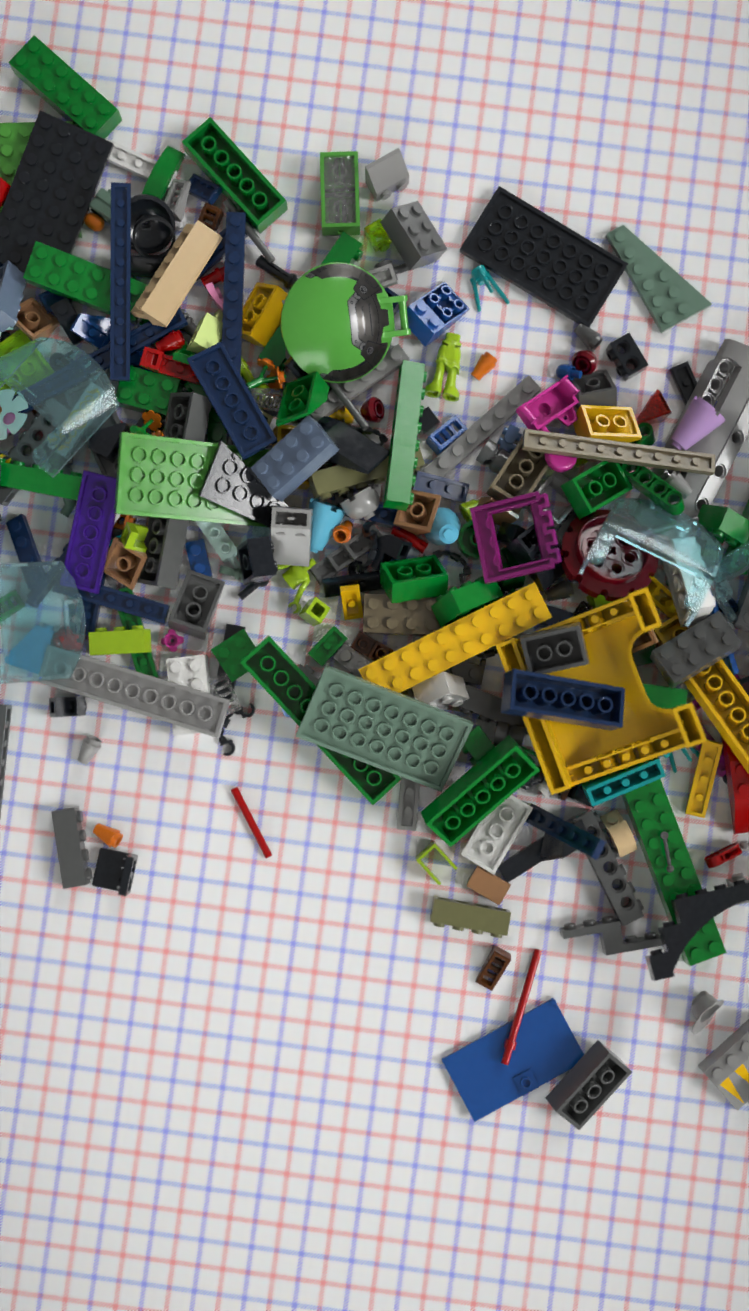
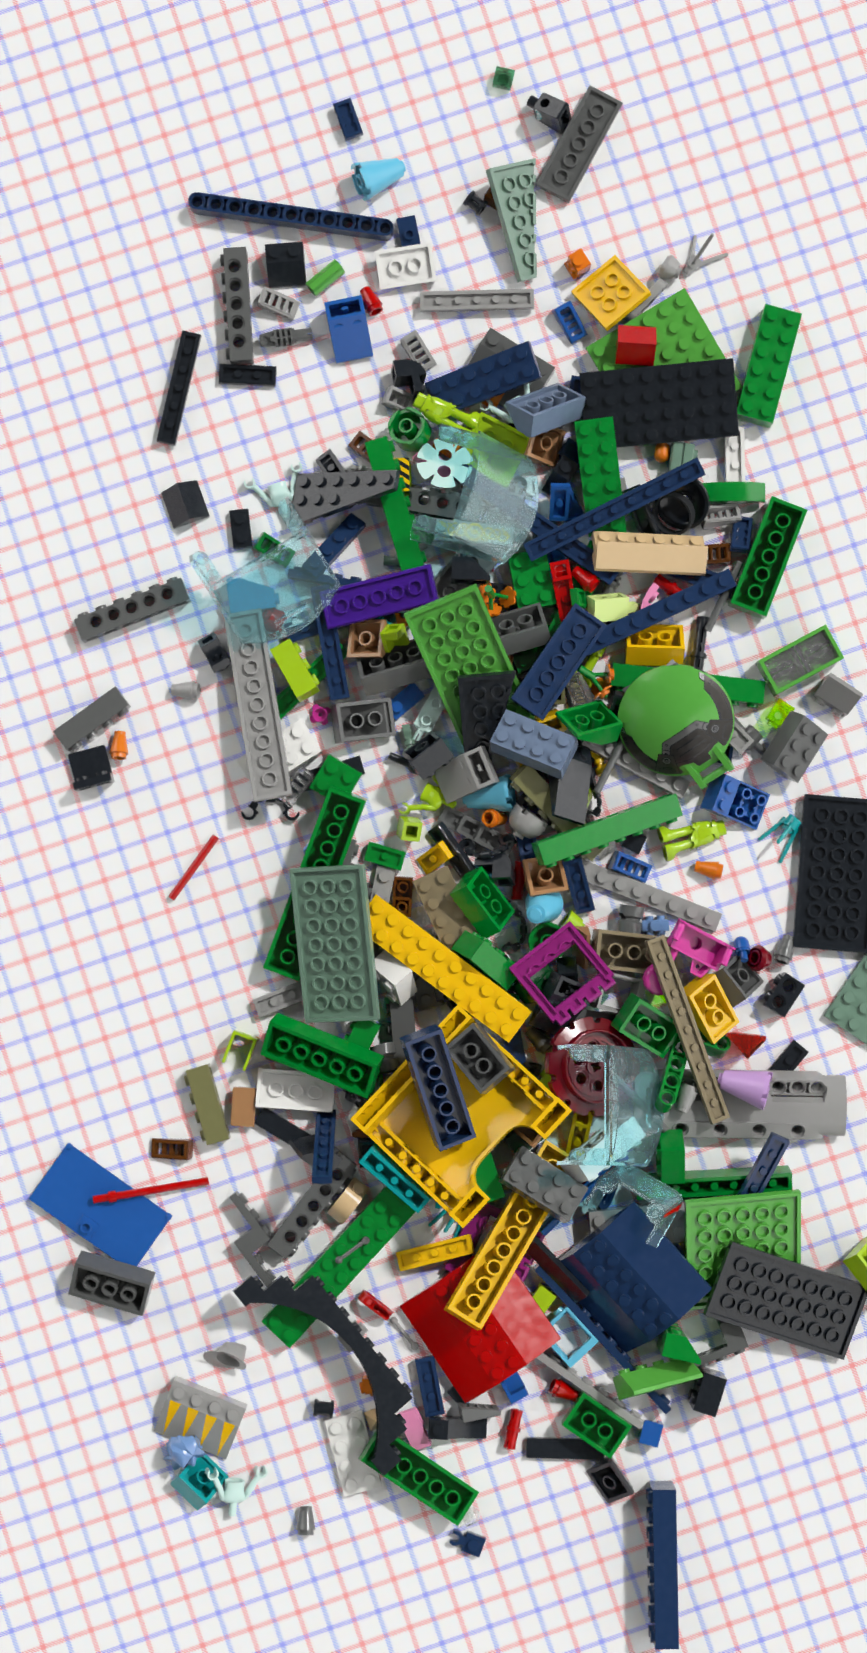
camera: 65 degrees right, 0 degrees up
dark red cone [360,397,385,423] -> none

